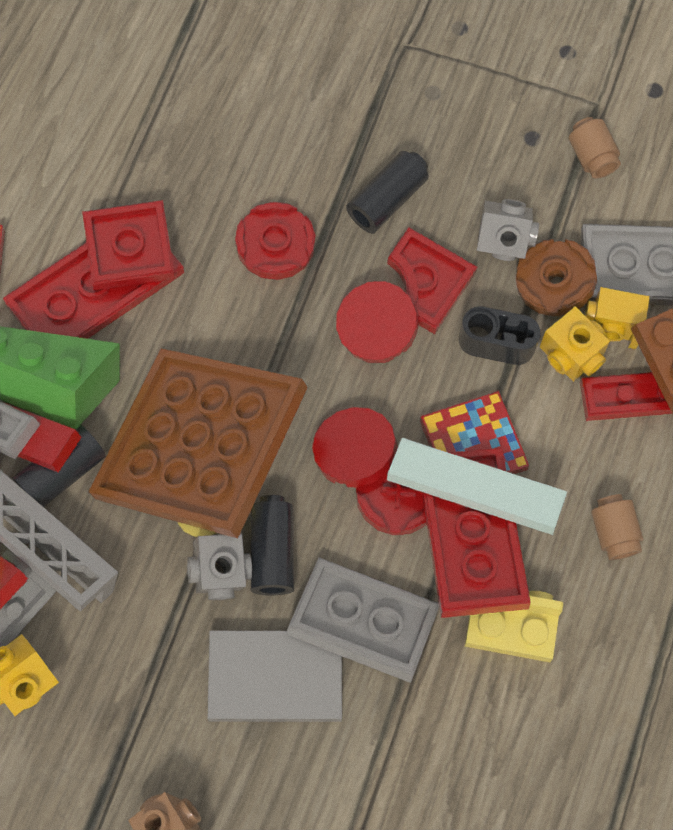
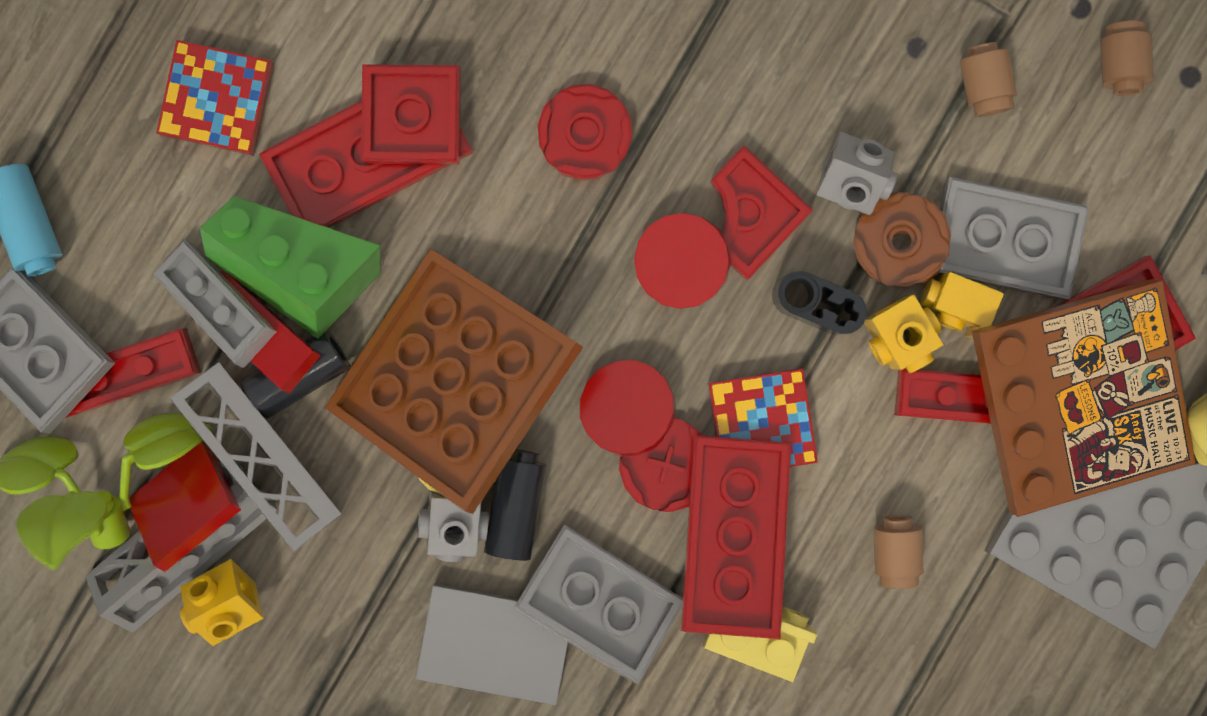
camera: 15 degrees right, 20 degrees up
black brick [346,151,429,234] -> none
light aqua tile [387,438,567,535] -> none

